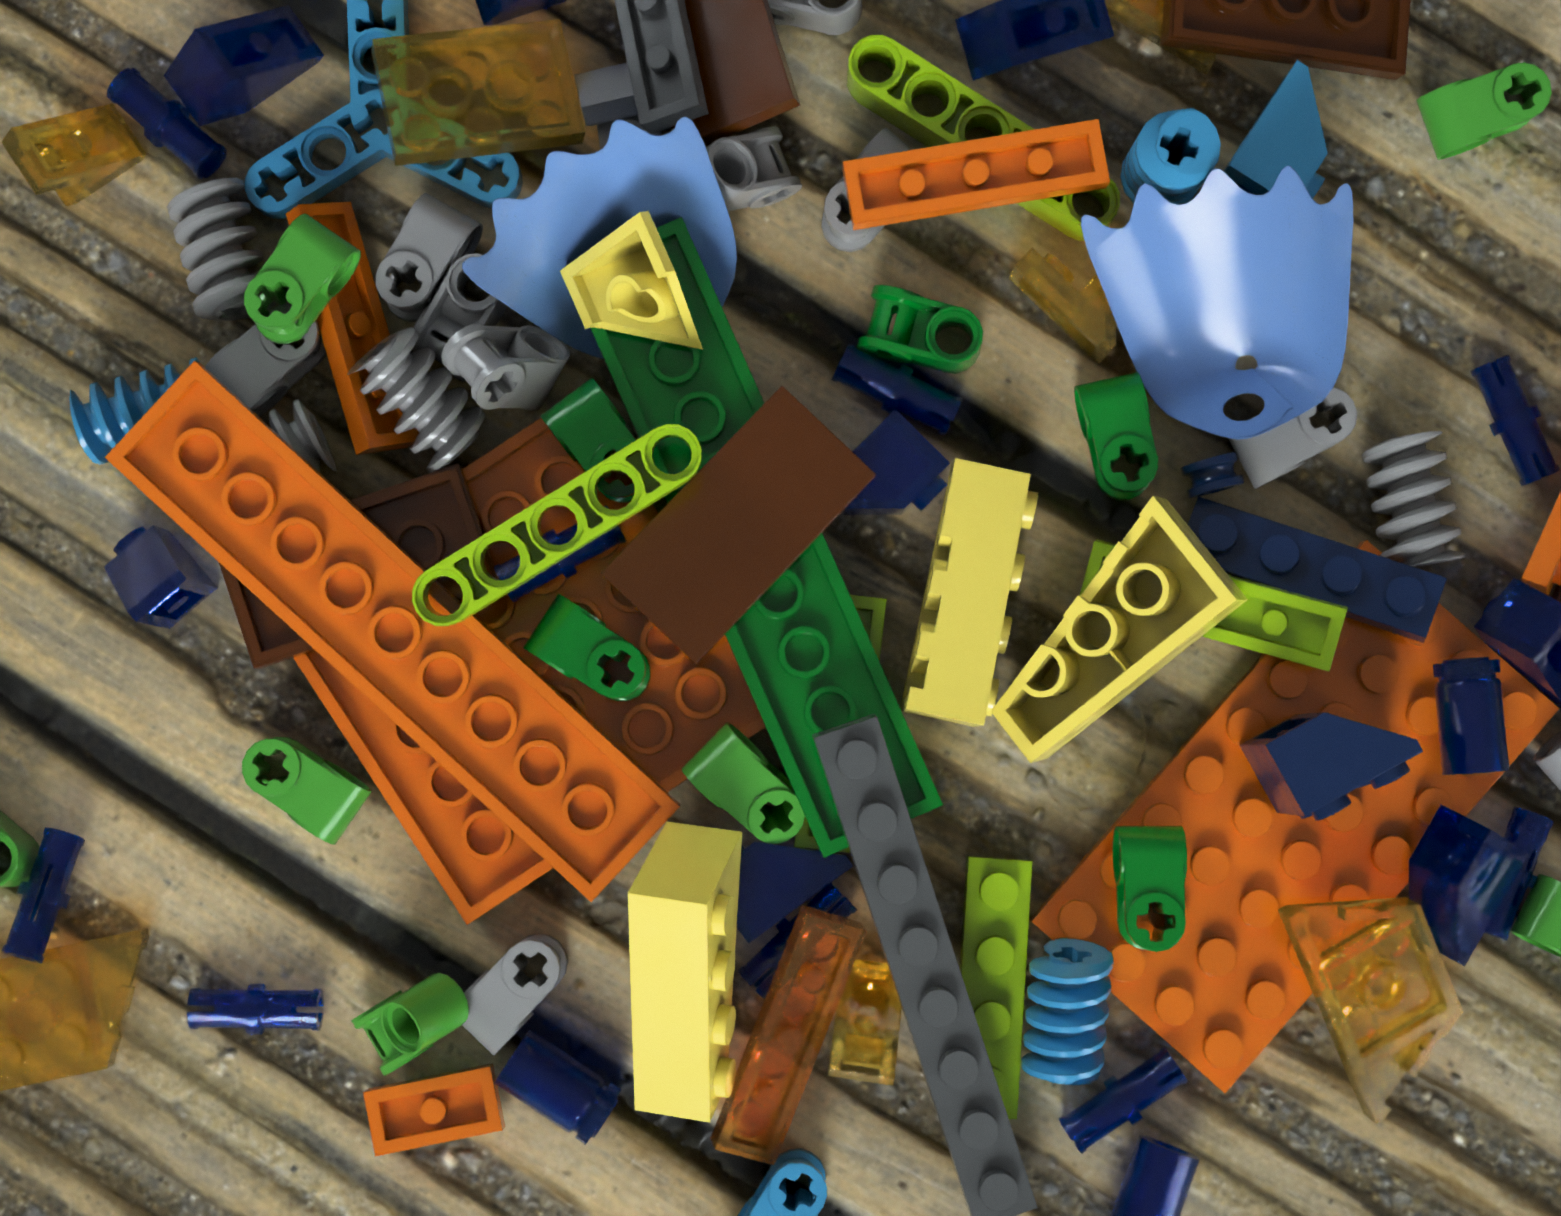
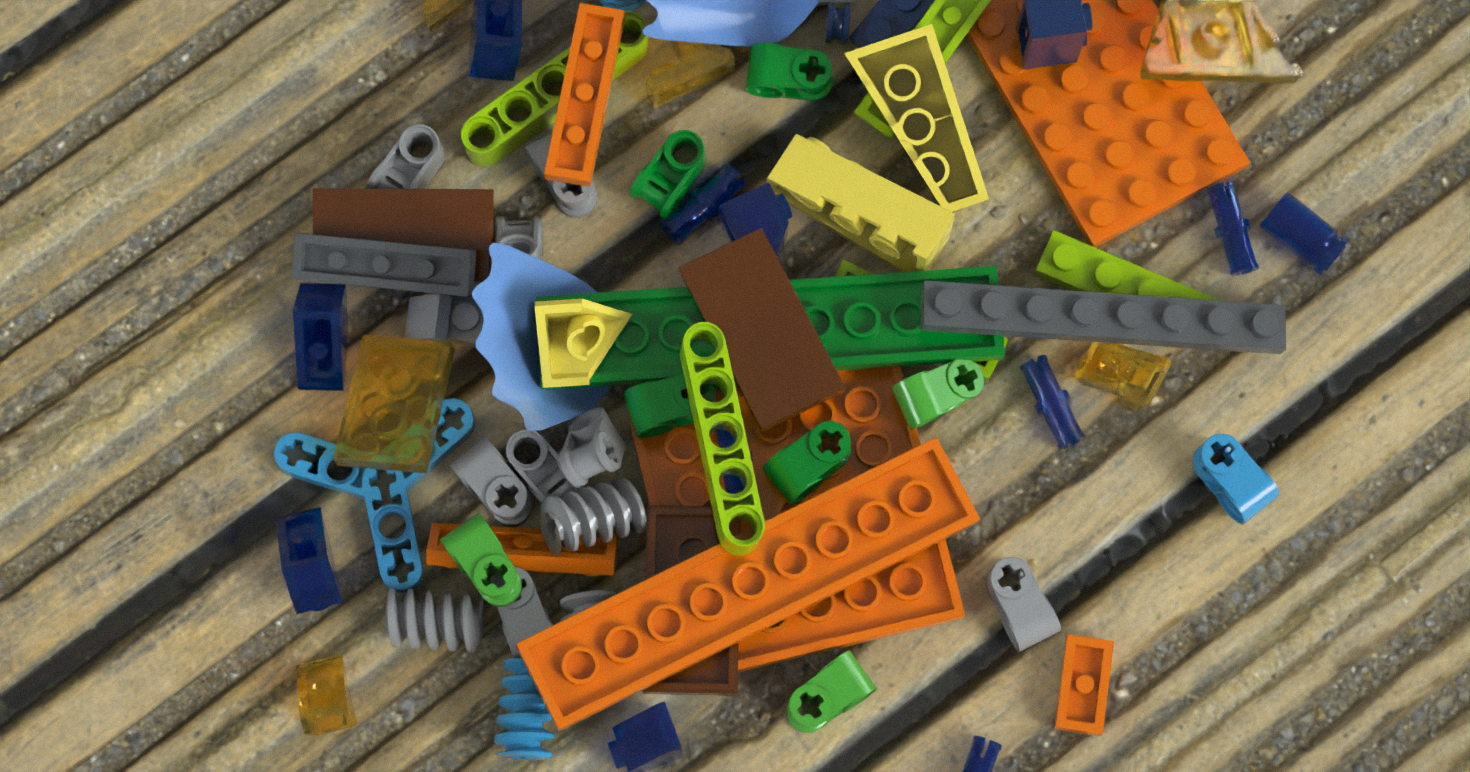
camera: 70 degrees left, 10 degrees down
clear blue pin [107,67,227,179] -> none
bright green piece [351,973,469,1076] -> none
clear blue piece [494,1029,621,1145] -> none
light yellow wedge [628,821,742,1123] -> none
clear orange plate [710,905,867,1165] -> none
clear blue slope [737,839,853,944] -> none
dark azure piece [1021,938,1114,1085] -> none
green piece [1112,826,1187,952] -> none

